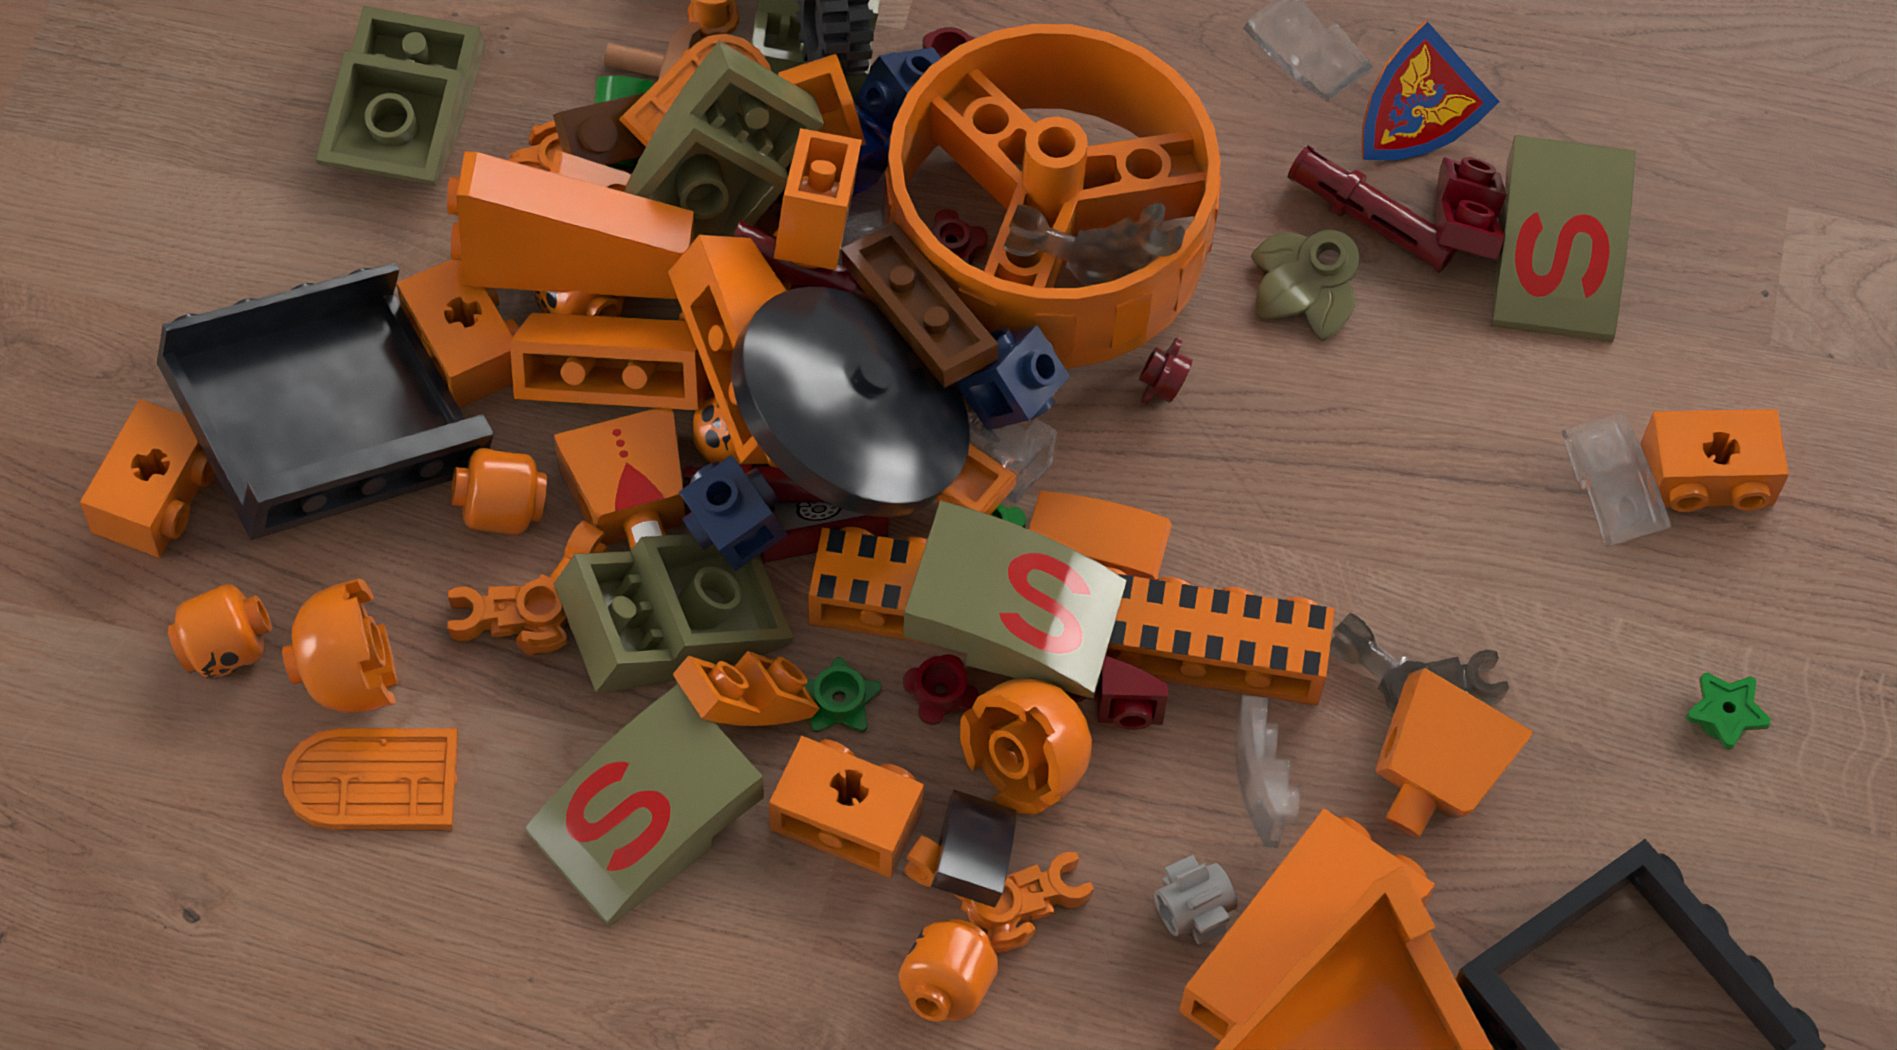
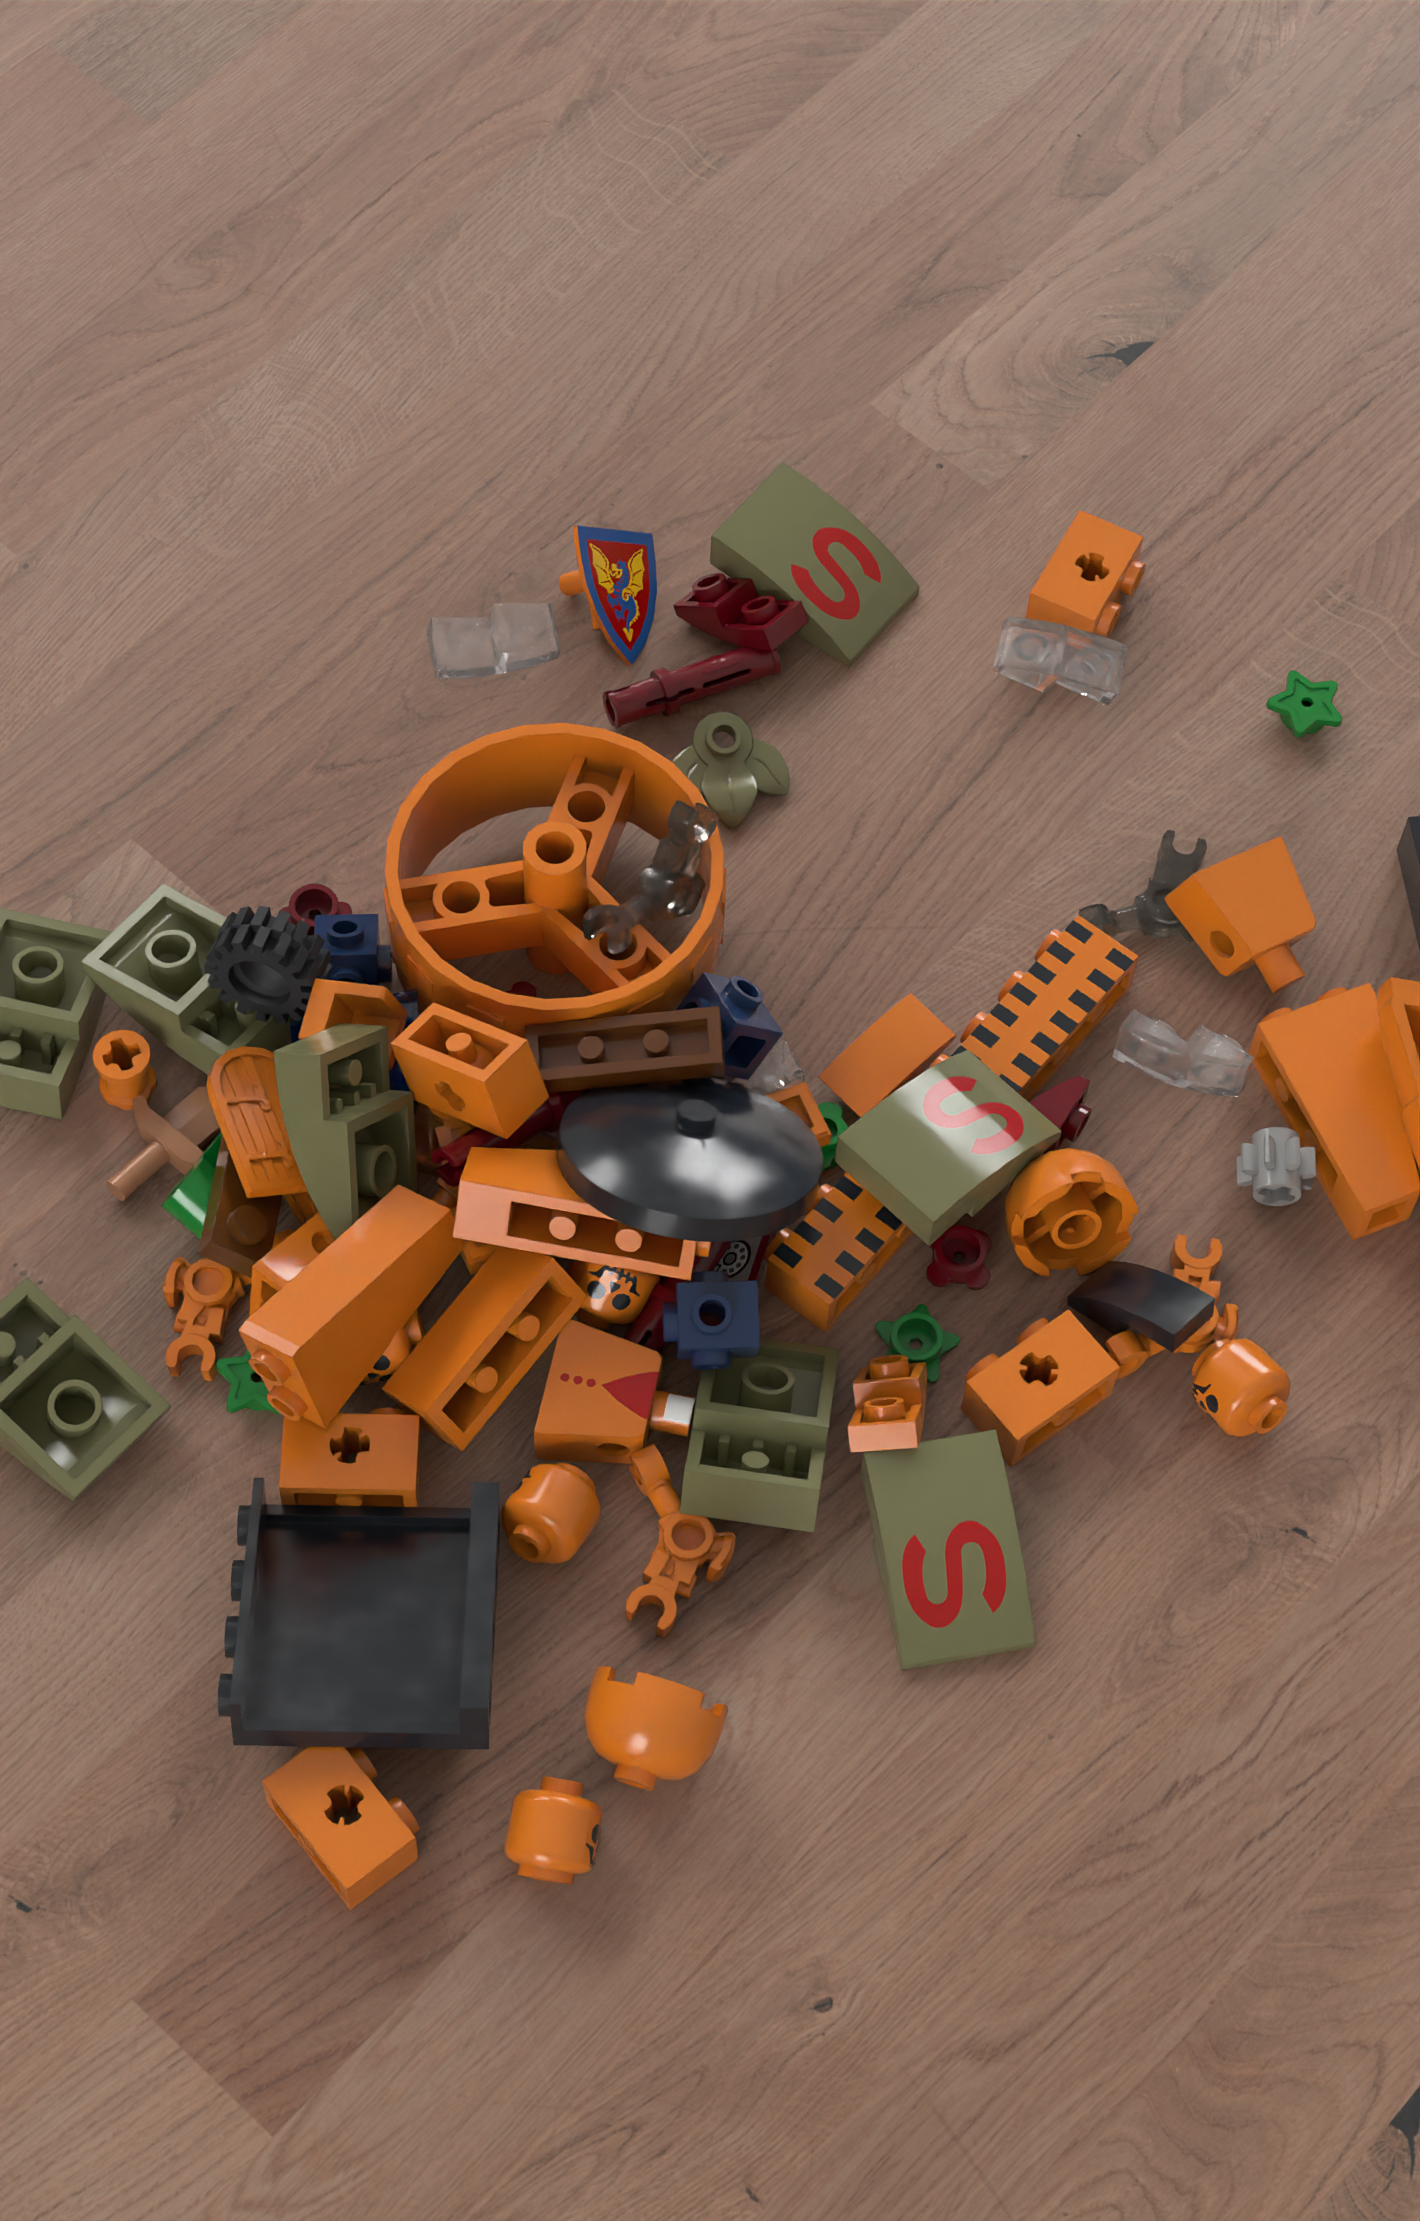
camera: 60 degrees left, 0 degrees up
orange window [282,728,459,830] -> none
dark red plate [1139,337,1193,404] -> none

